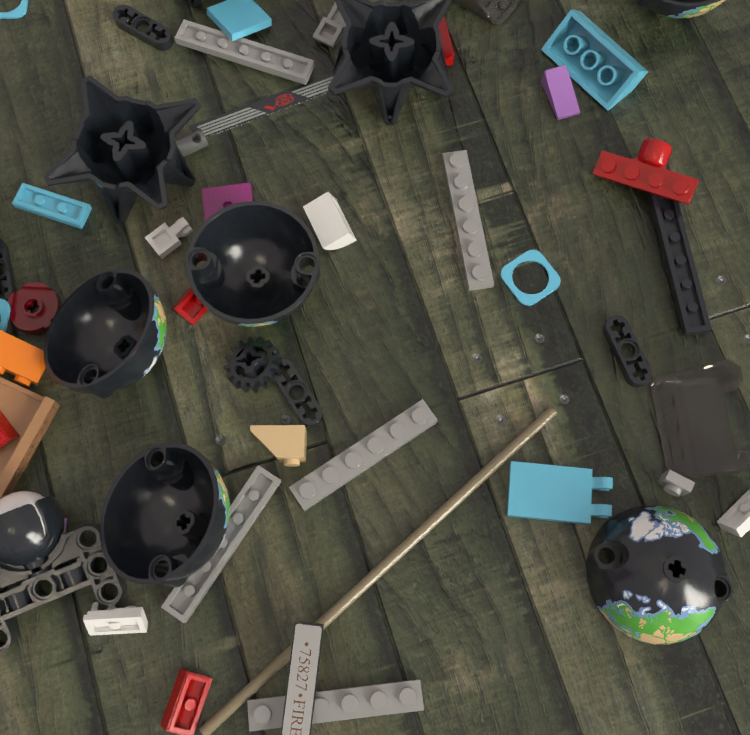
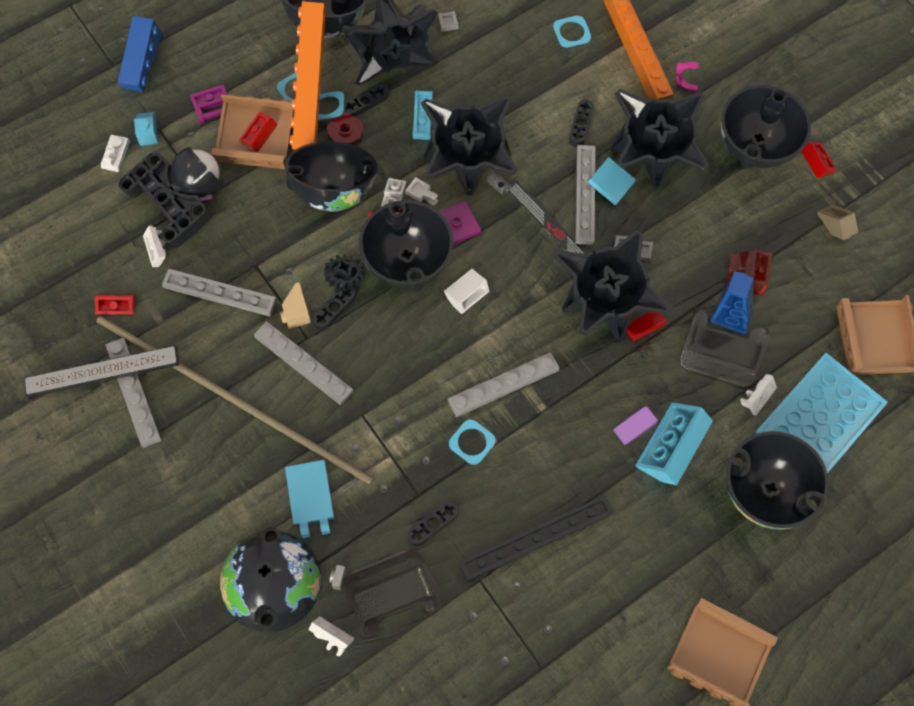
camera: 70 degrees right, 5 degrees down
black piece [100,443,230,588] -> none
red plate [593,138,699,205] -> none
none -> white slope [381,178,406,215]

